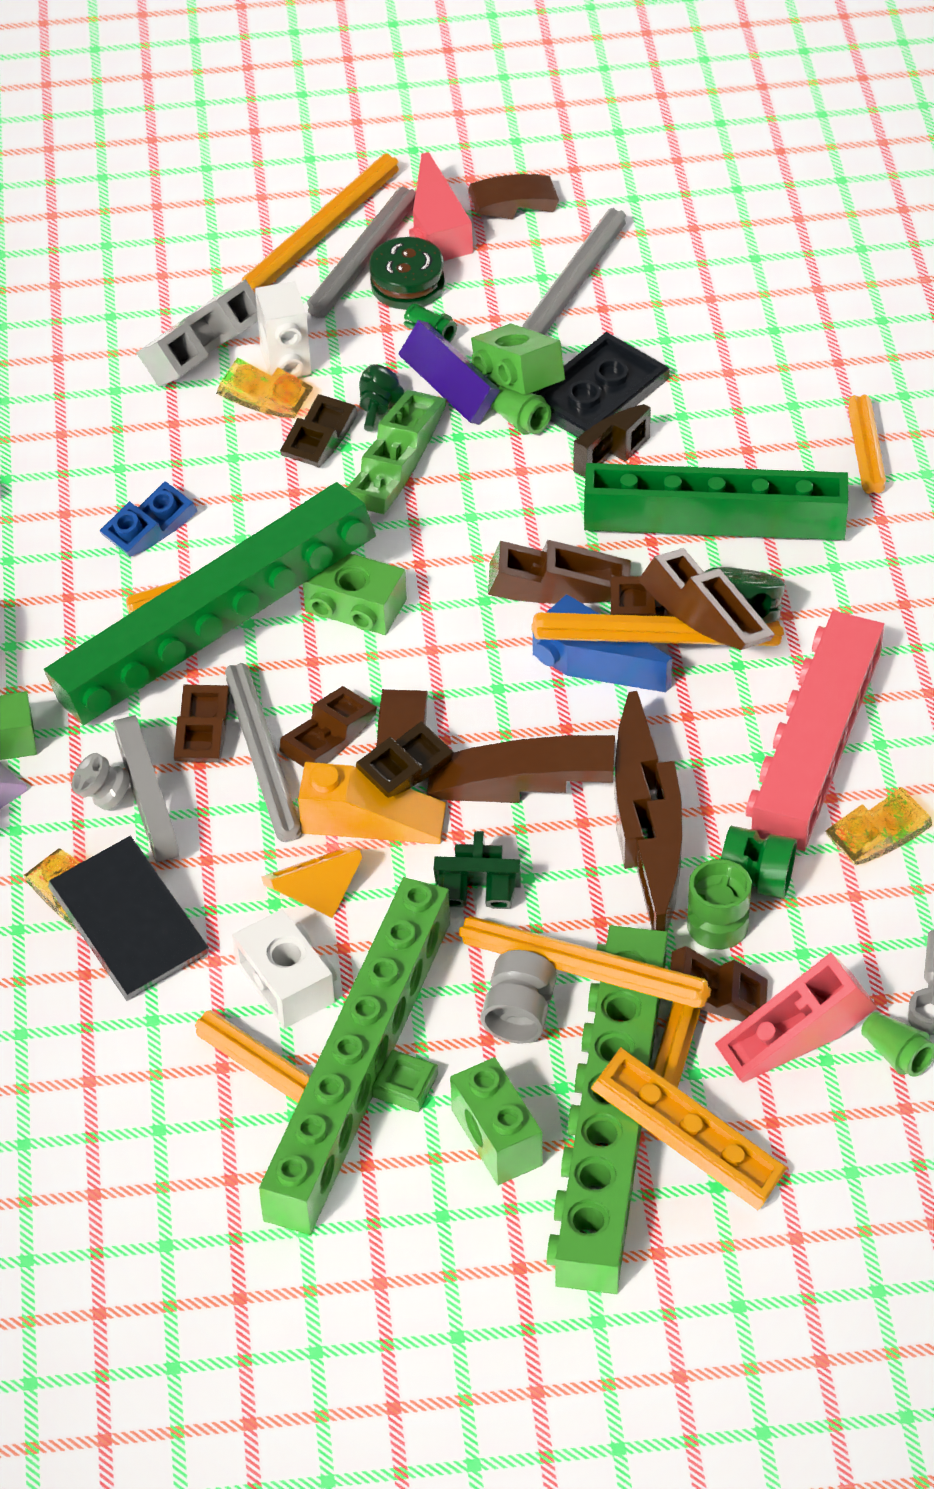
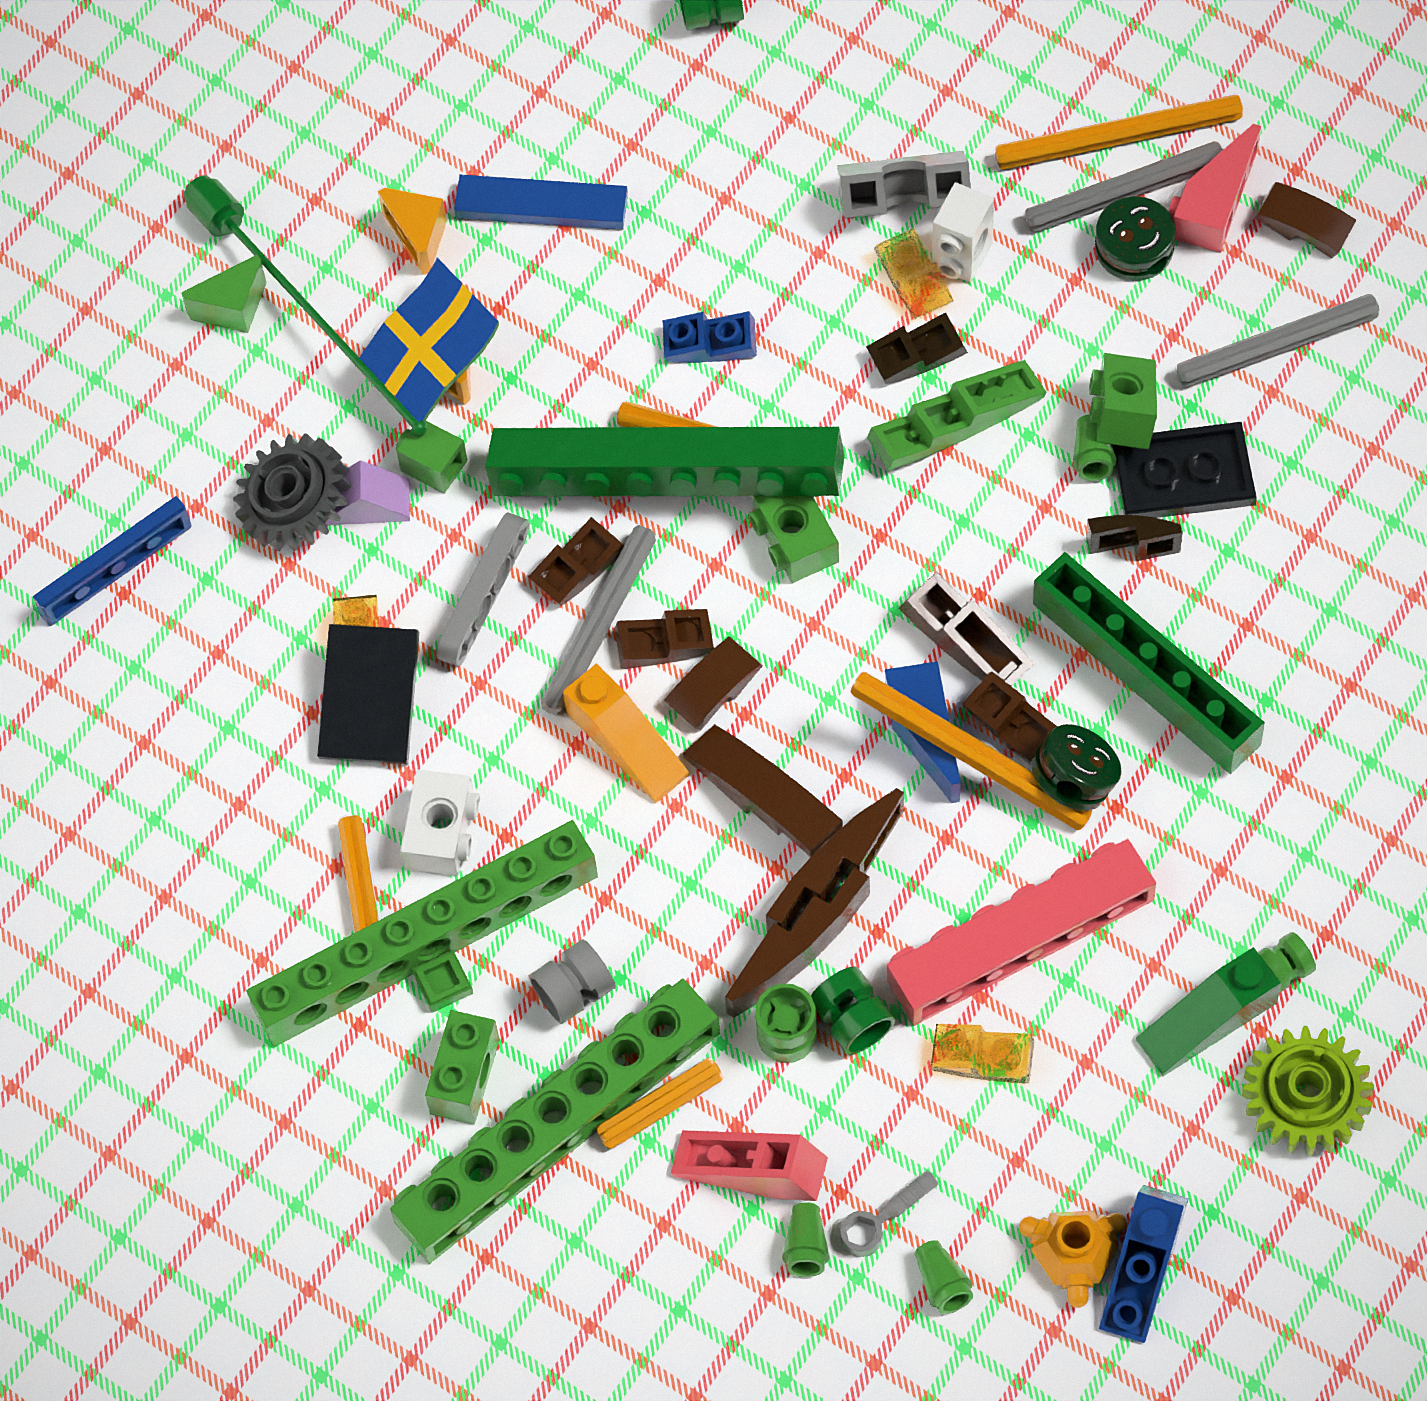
camera: 45 degrees right, 15 degrees up
light grey wheel [71,752,130,811] -> none
light orange slope [261,846,362,918] -> none
dark brown slope [356,721,454,798] -> none
dark green piece [359,364,404,432] -> none
dark purple tile [398,320,500,425] -> none
green pin [403,303,457,343] -> none
dark green hips [433,831,521,909] -> none
light orange axle [459,916,711,1008] -> none
light orange tile [591,1047,787,1210] -> none
reddish brown slope [638,548,775,650] -> none
reddish brown slope [670,946,768,1022] -> none
light orange axle [848,394,886,494] -> none

